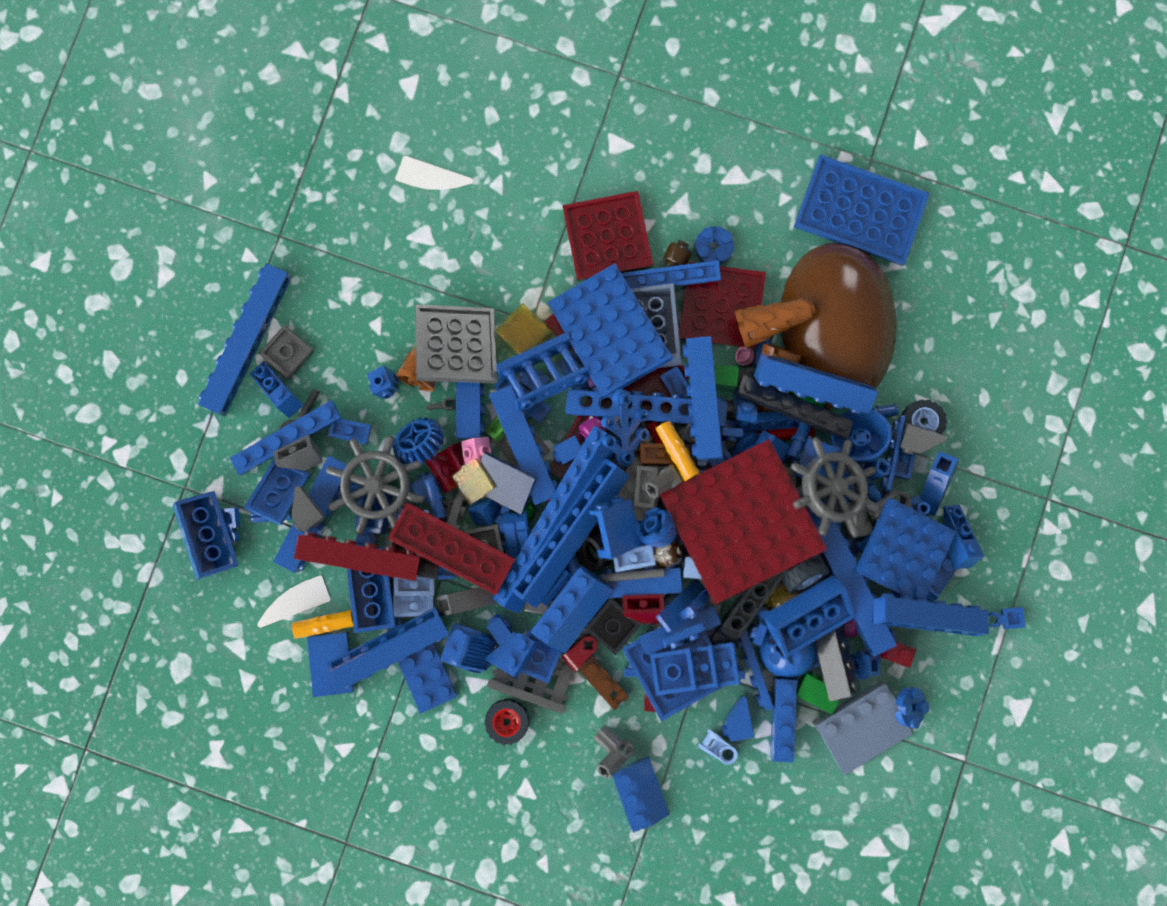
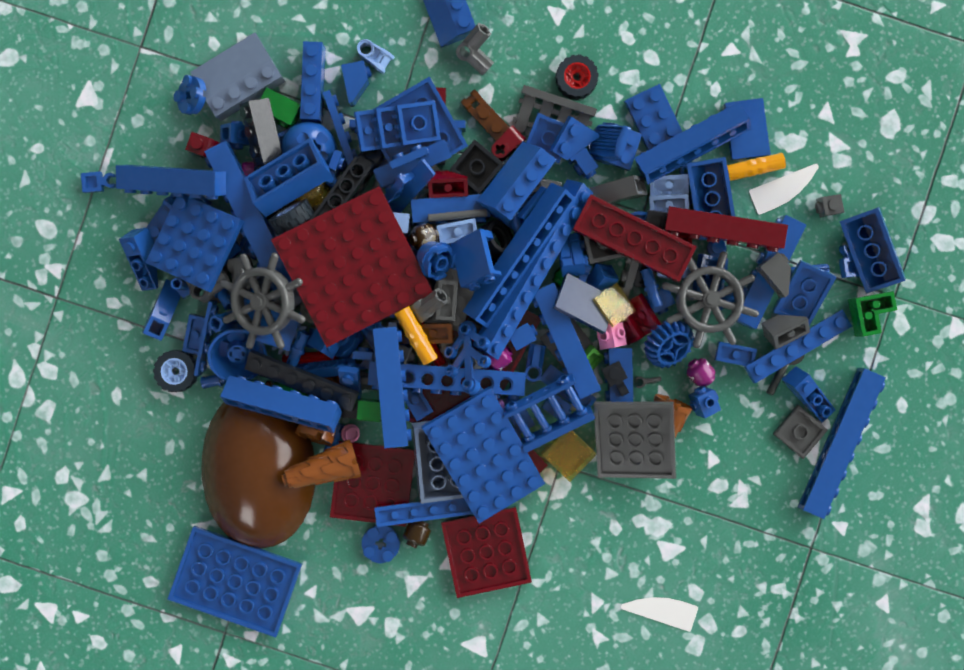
camera: 175 degrees right, 5 degrees up
dark grey slope [900,423,947,455] -> none
none -> blue piece [524,343,546,382]
none -> black plate [601,361,629,396]
none -> magenta head [686,358,715,387]
none -> dark grey bracket [815,194,844,218]
none -> green brick [848,291,897,337]

